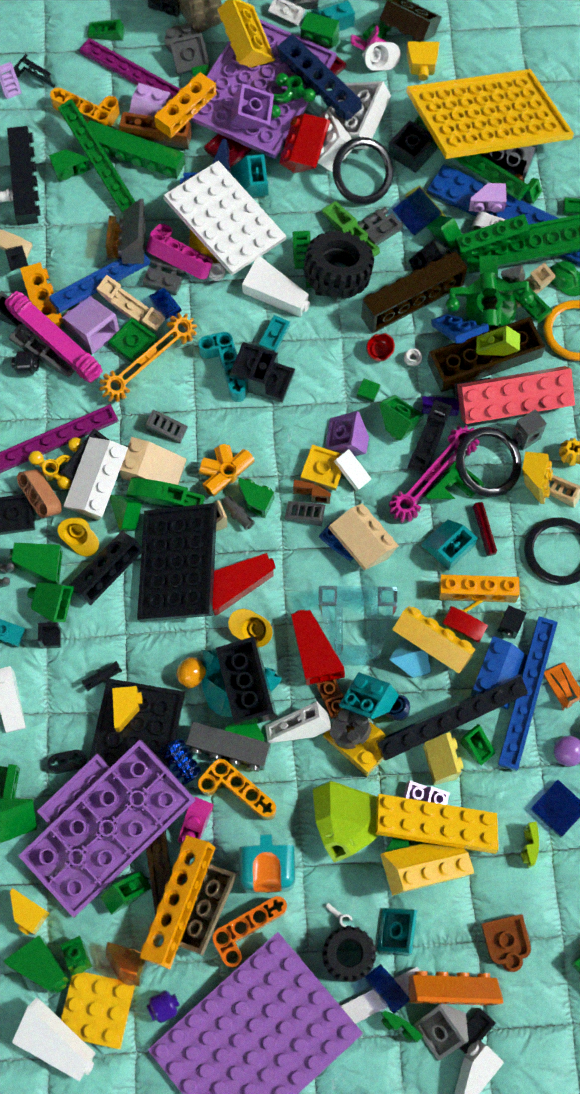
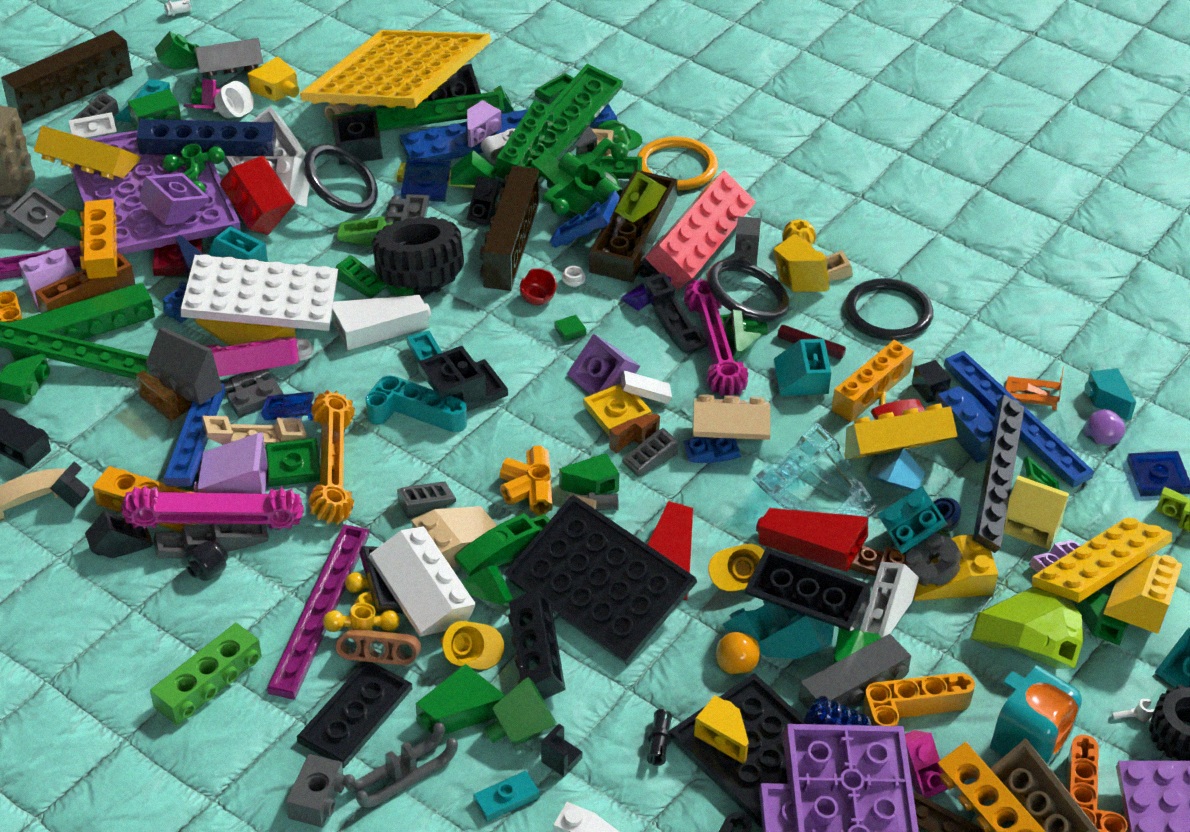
camera: 50 degrees left, 25 degrees down
green slope [379,395,424,441] -> none

